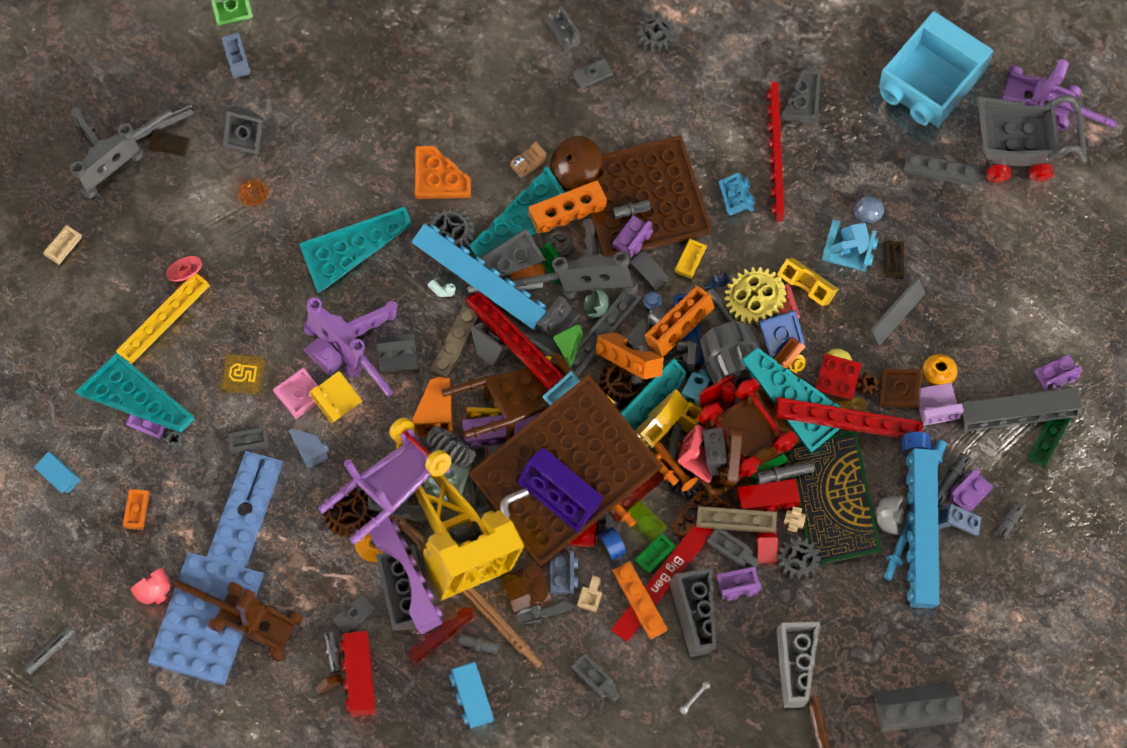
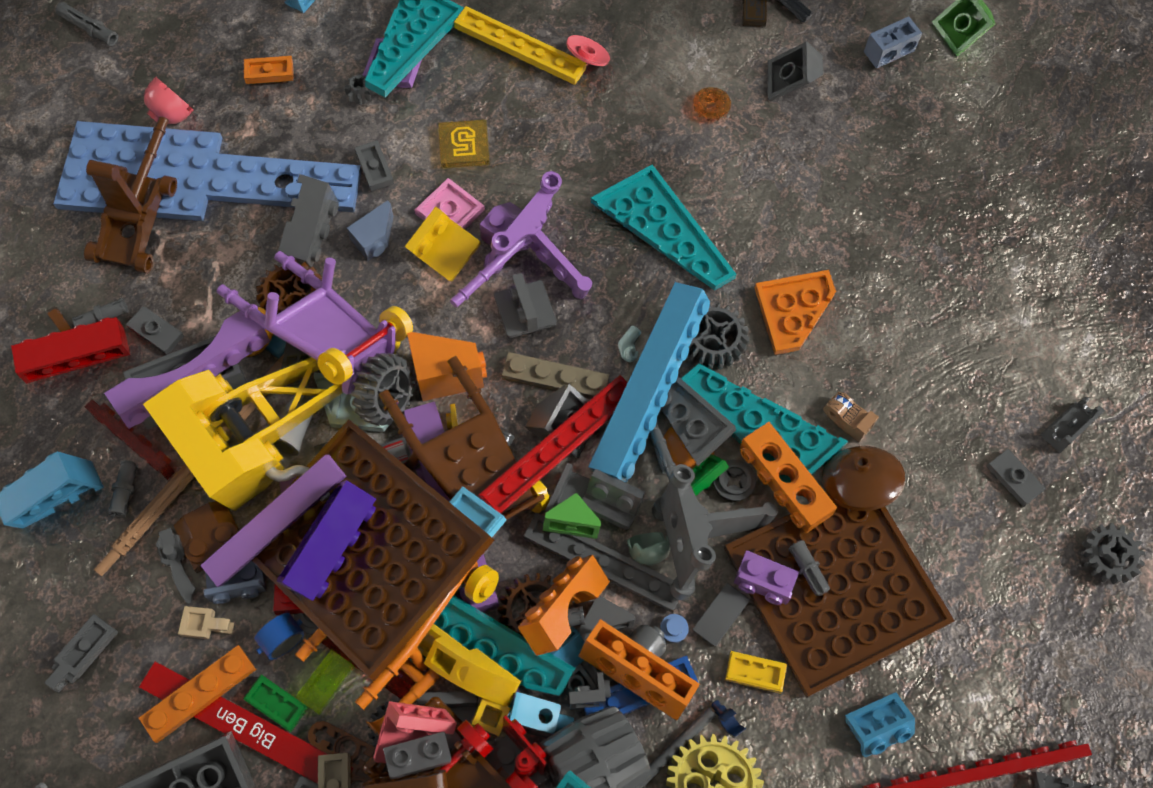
camera: 75 degrees right, 0 degrees up
none -> medium lavender tile [200,455,346,587]
none -> dark grey wedge [278,174,339,268]

